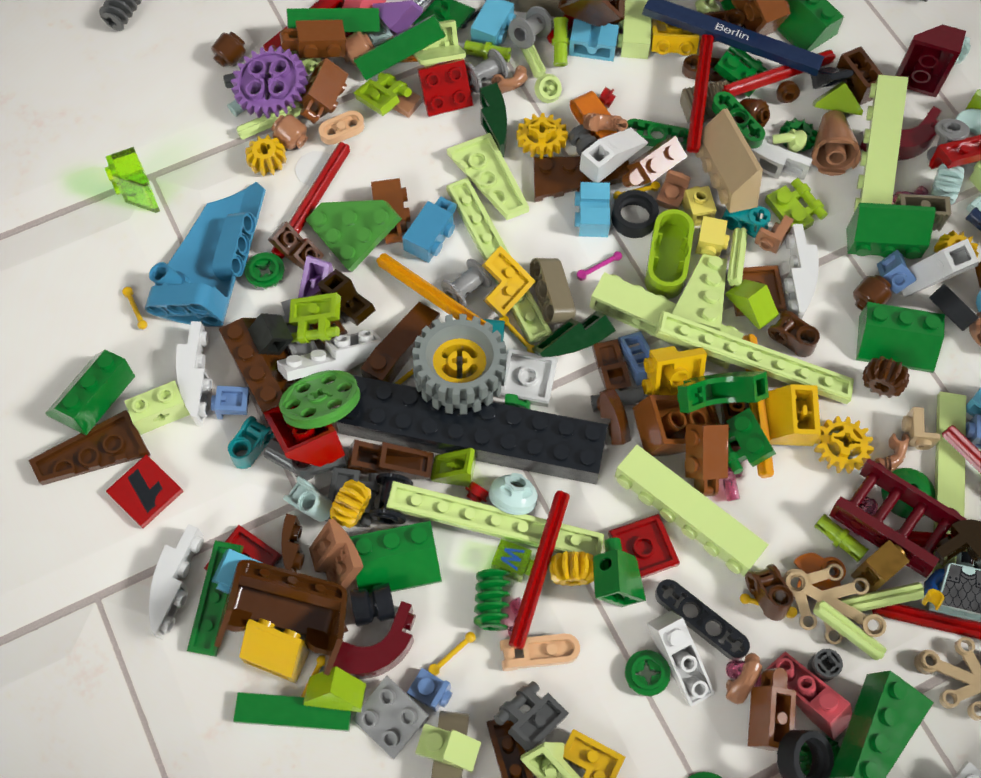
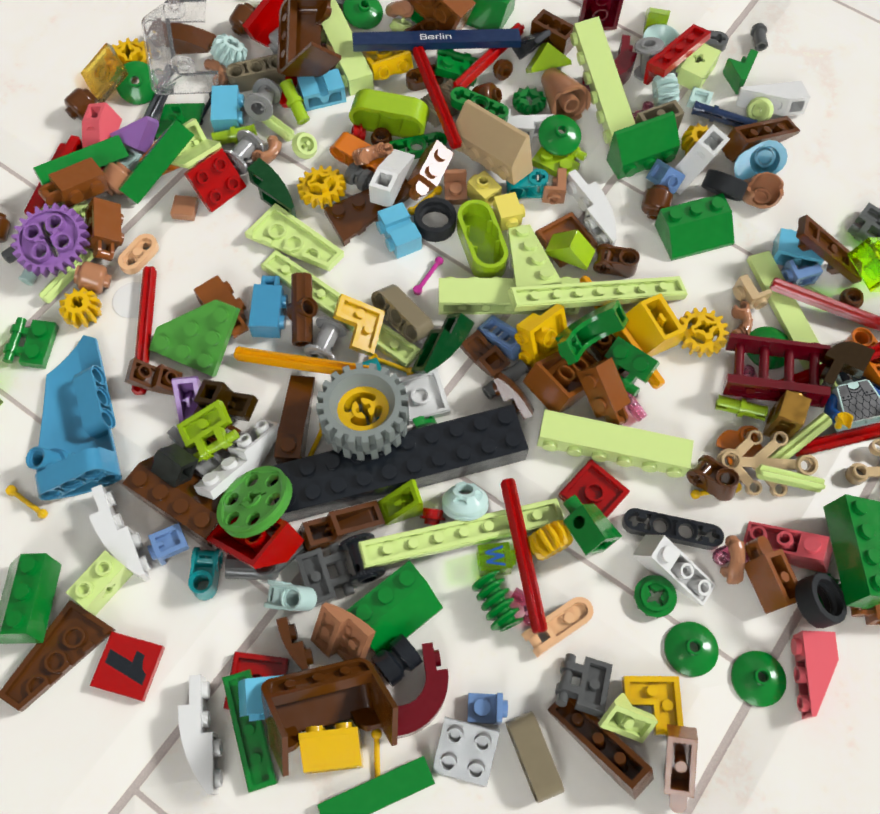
camera: 30 degrees left, 0 degrees up
green gear [245,252,285,290] -> none
lime slope [303,666,366,712] -> none
yellow gear [330,479,371,528] -> none
lime plate [353,72,412,116] -> none
yellowish green slope [415,724,481,772] -> none
yellow hinge [428,632,476,676] -> none
yellowish green axle [727,227,748,286] -> none
yellowish green plate [772,129,807,153] -> none
dark grey wheel [807,649,843,682] -> none
reddish brown gear [862,356,910,398] -> none
none -> green plate [2,317,59,369]
none -> reddish brown piece [286,272,318,347]
none -> lime plant [349,89,430,138]
none -> reddish brown plate [371,127,392,145]
none -> green dish [538,114,581,156]
none -> green dish [664,622,719,677]

